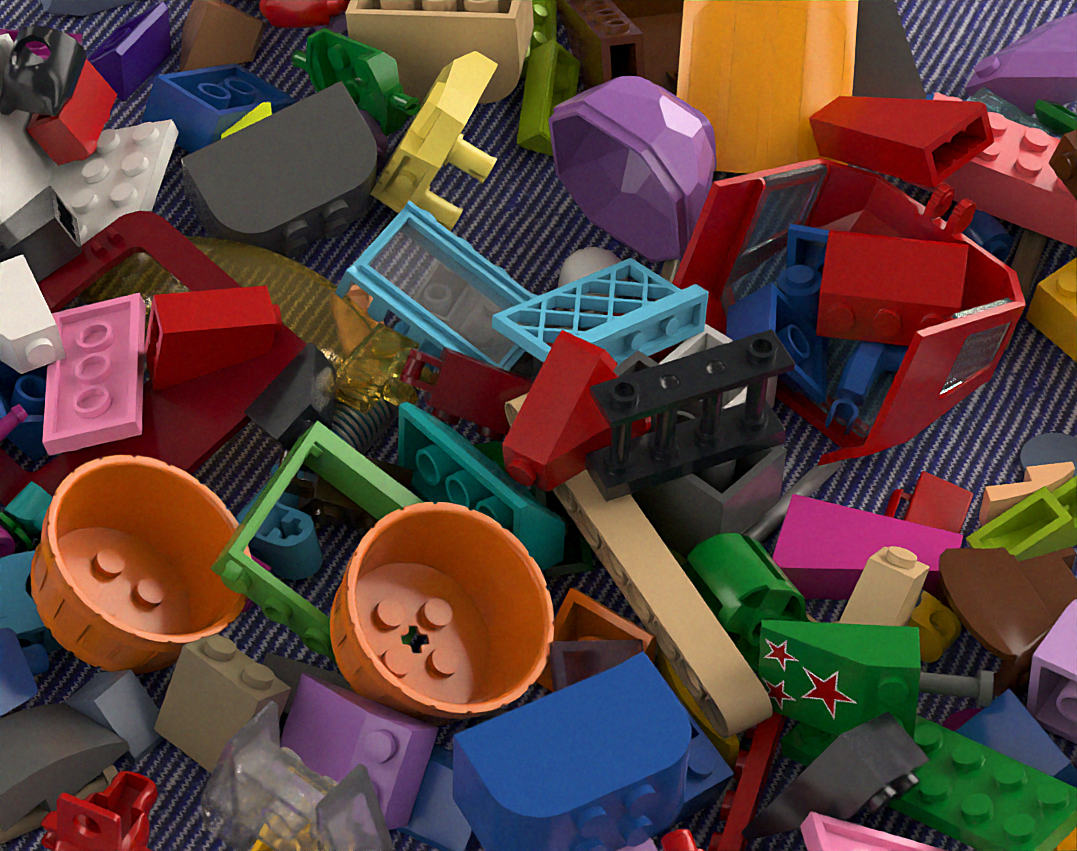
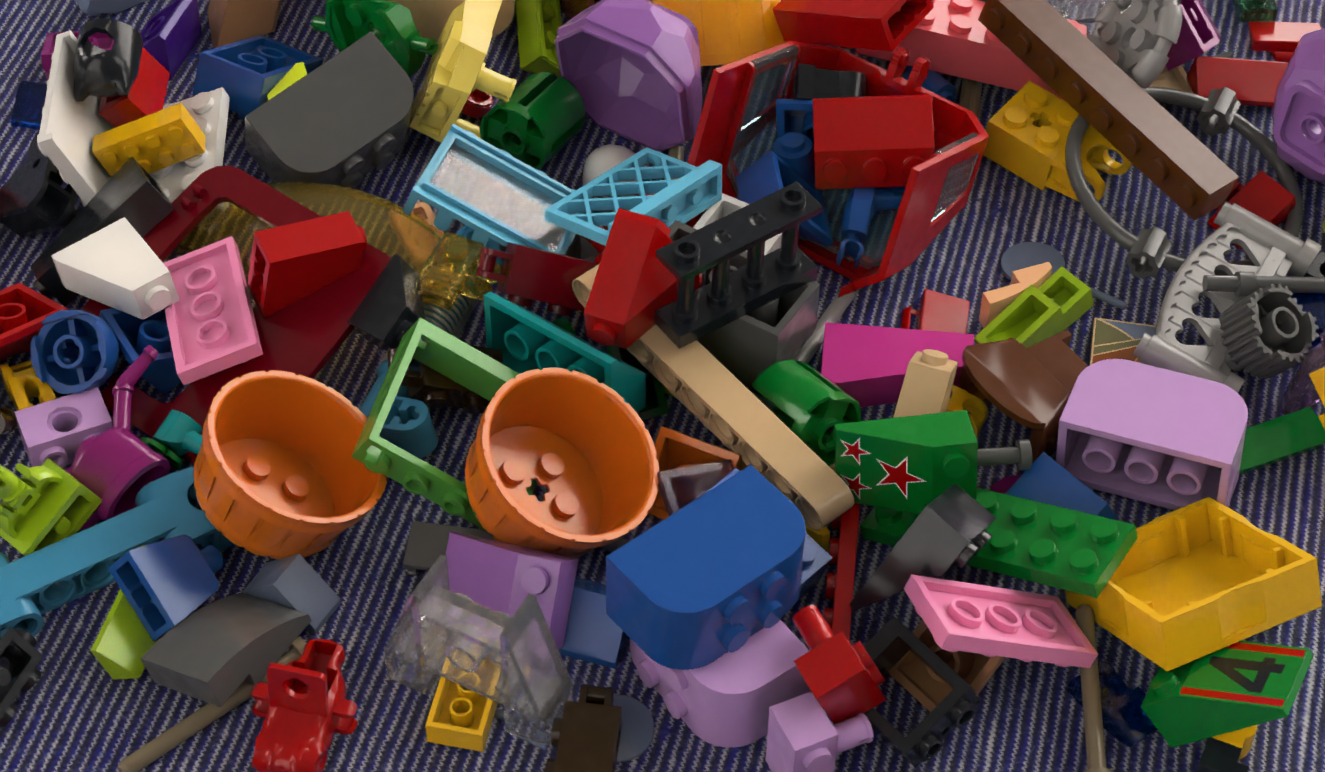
camera: 10 degrees left, 0 degrees up
dark tan brick [154,633,291,786] -> none
none -> yellow piece [92,102,206,178]
none -> red tile [461,89,493,118]
none -> green cylinder [479,72,586,170]
none -> black leg [792,63,867,100]

